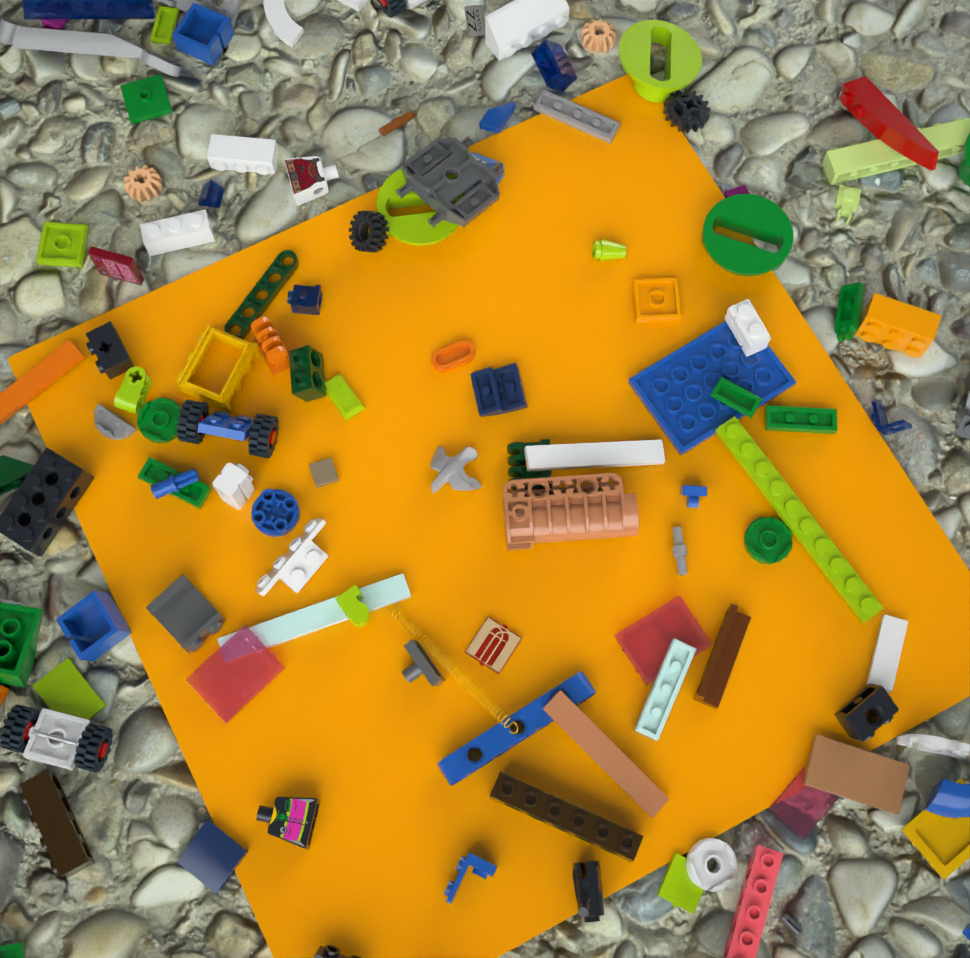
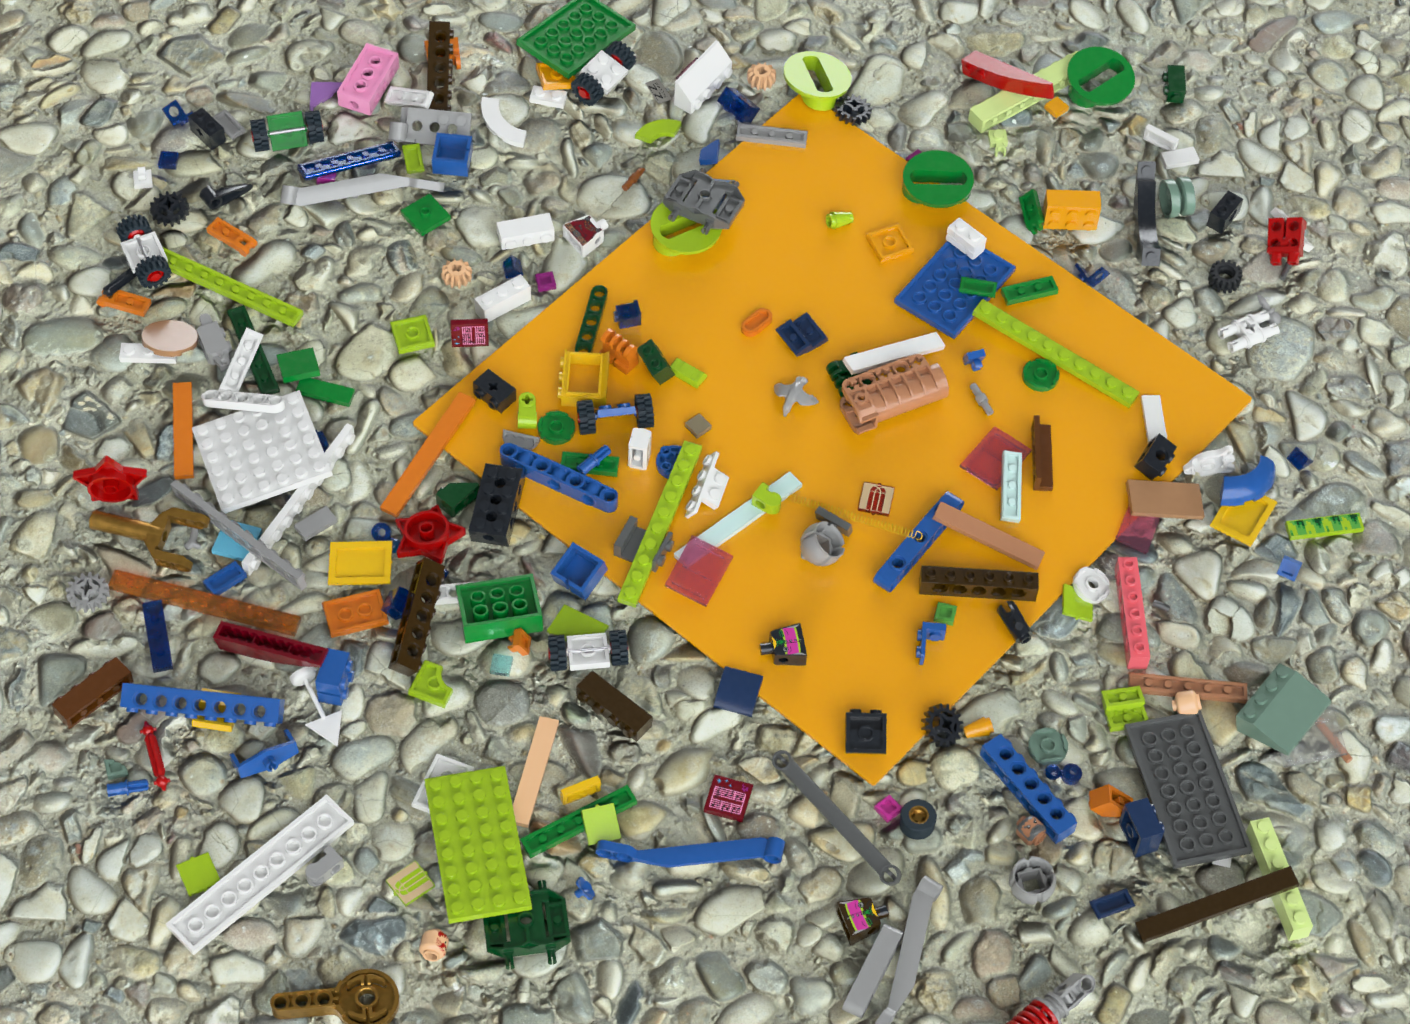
camera: 25 degrees left, 15 degrees down
black tyre [349,210,389,253] -> none
none -> blue beam [500,443,618,513]
none -> magenta tile [535,271,556,292]
none -> lime plate [617,440,702,608]
none -> lime tile [635,119,682,144]
none -> light grey piece [800,521,845,566]
none -> bright green tile [934,602,957,626]
none -> light orange tile [1044,97,1069,118]

